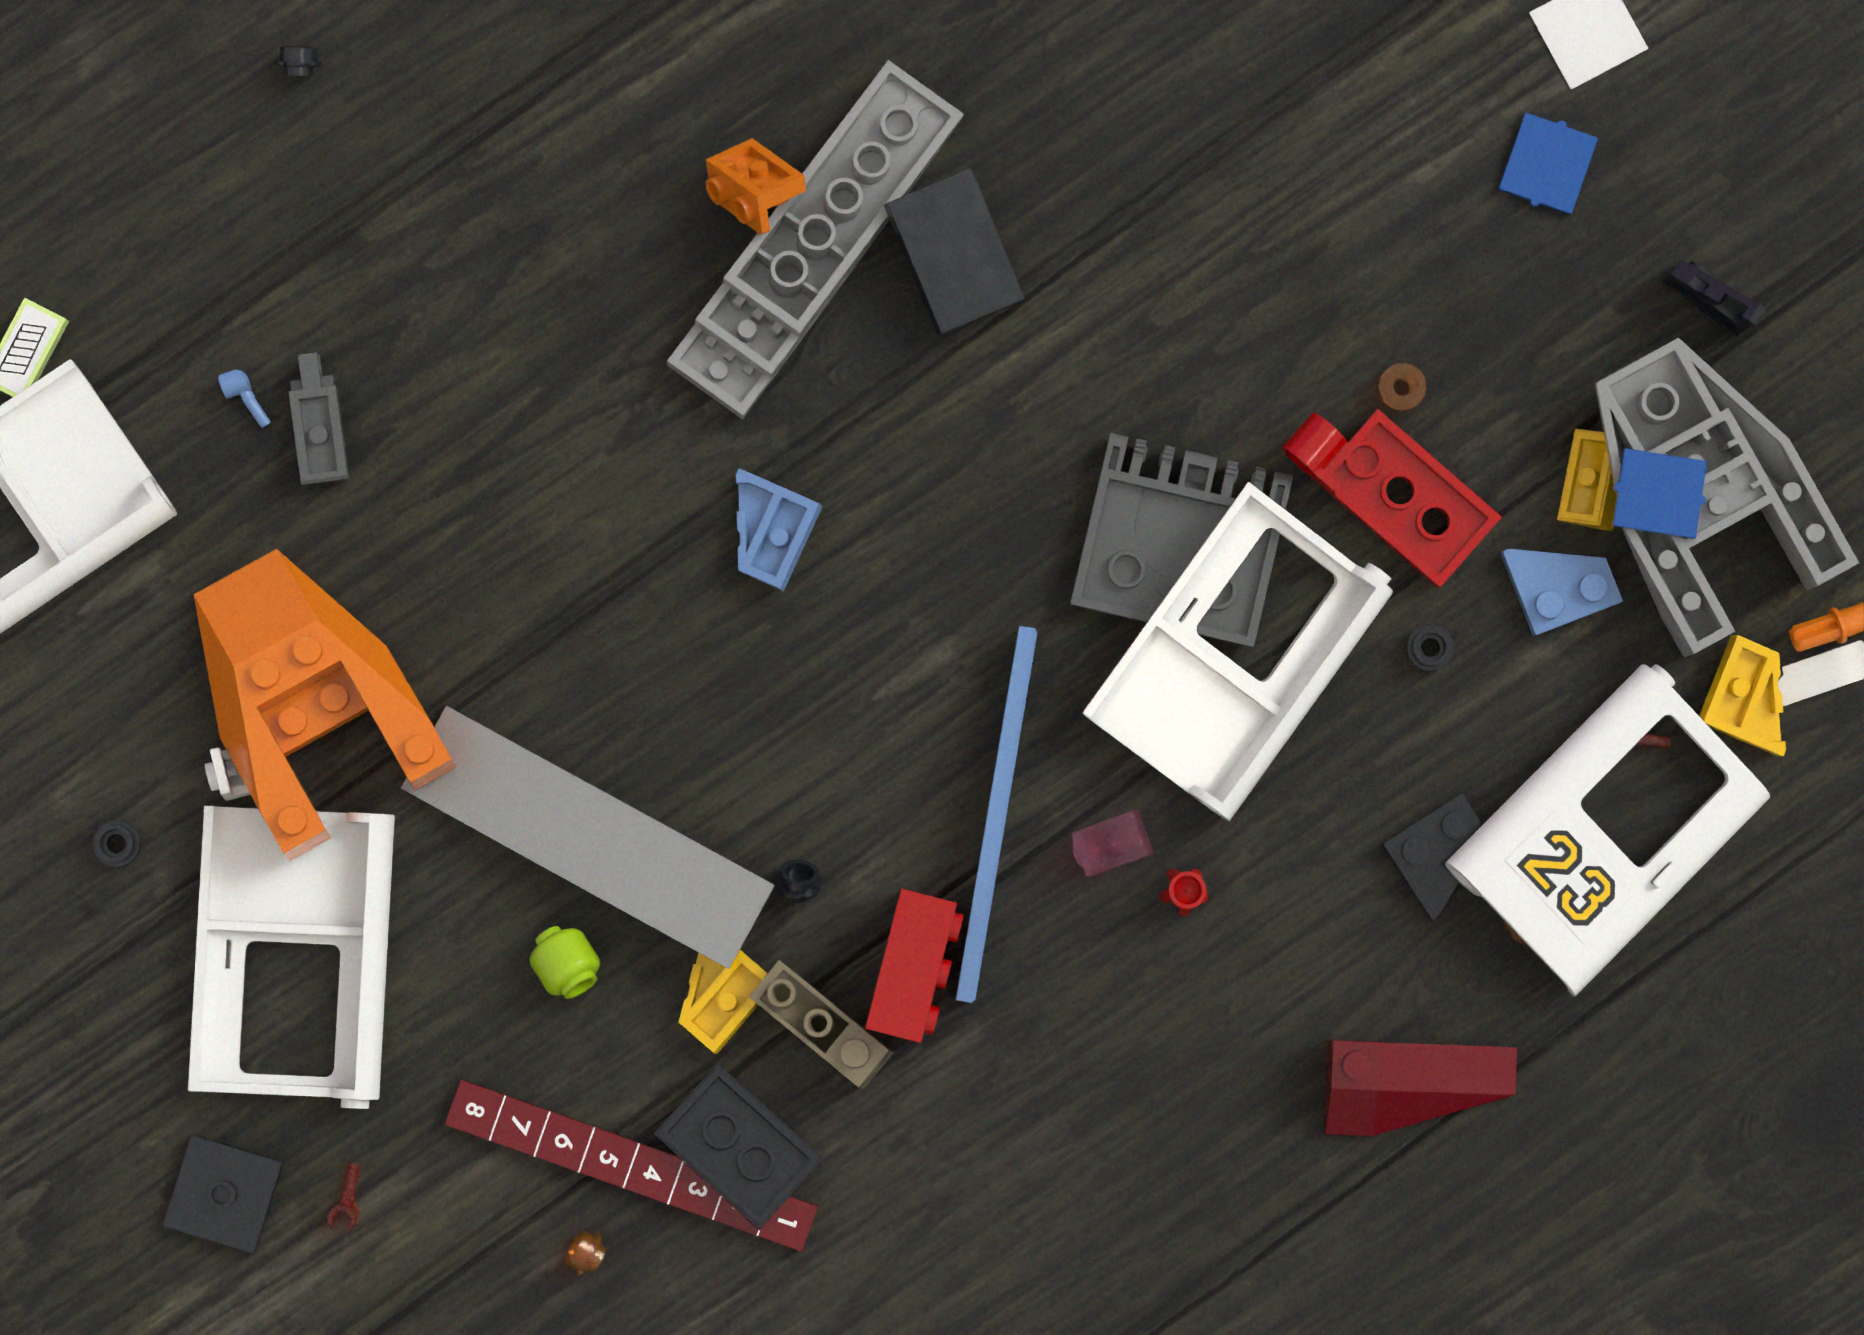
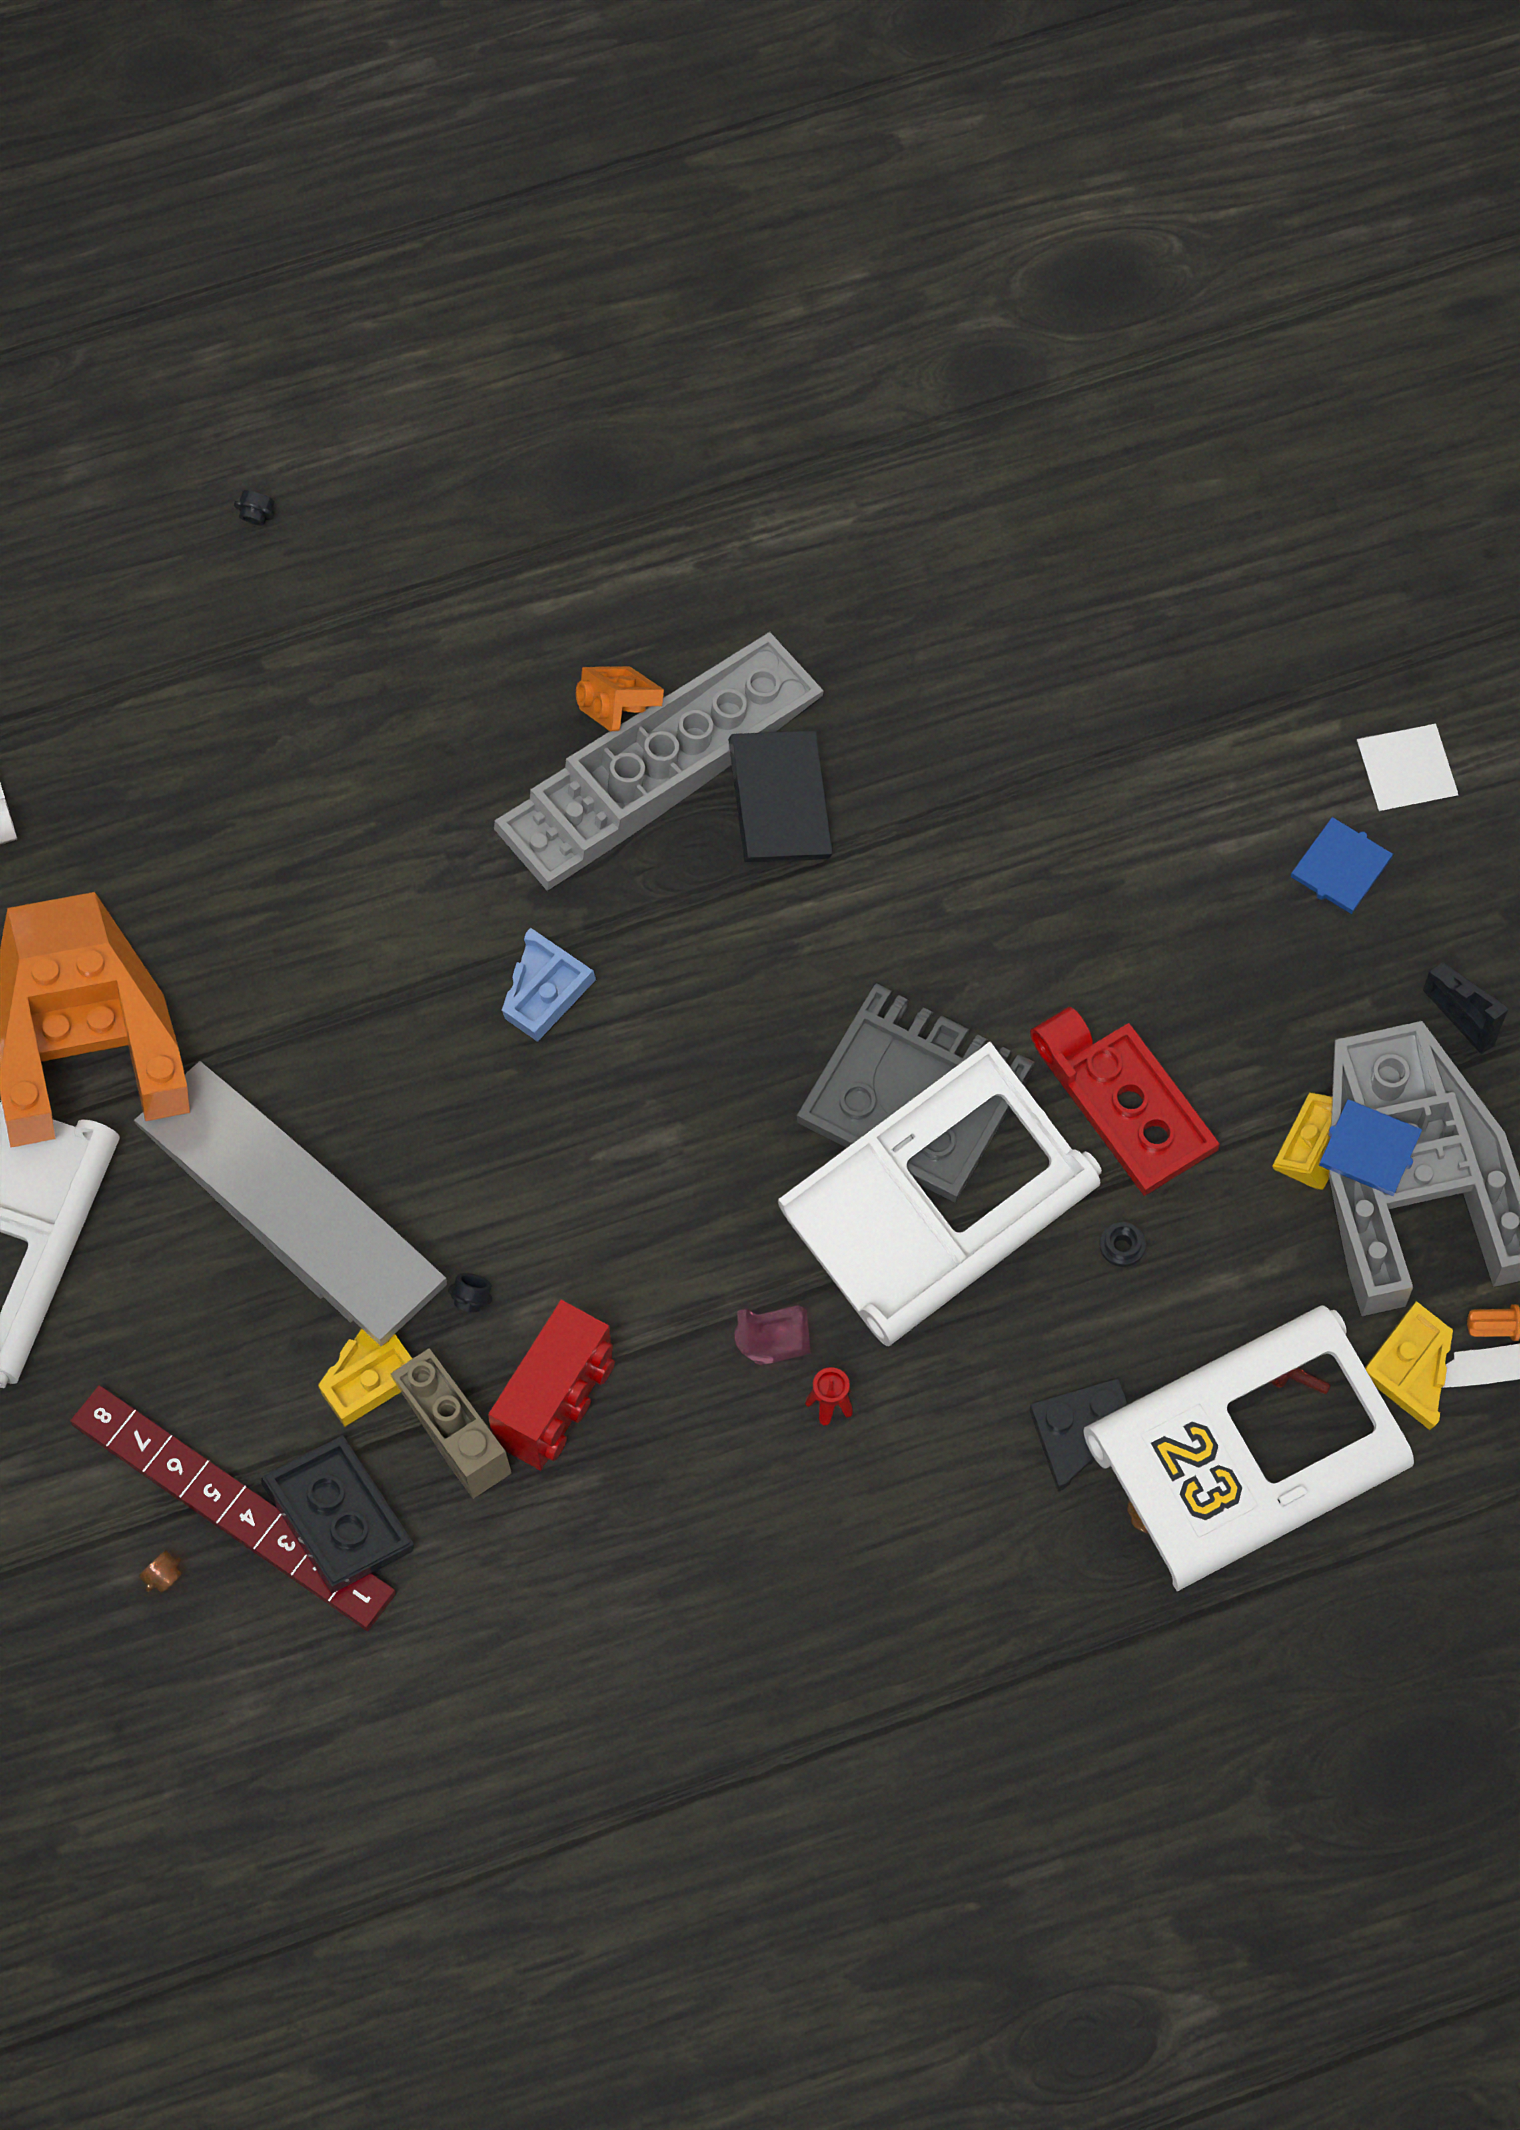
camera: 20 degrees right, 20 degrees down
medium blue hand [218,370,271,428] -> none
dark grey hinge [288,352,350,486] -> none
lime head [529,926,600,999] -> none
medium blue tile [955,626,1038,1003] -> none
dark red wedge [1324,1039,1517,1136] -> none
clear orange plate [1379,363,1426,411] -> none
medium blue wing [1500,549,1623,636] -> none

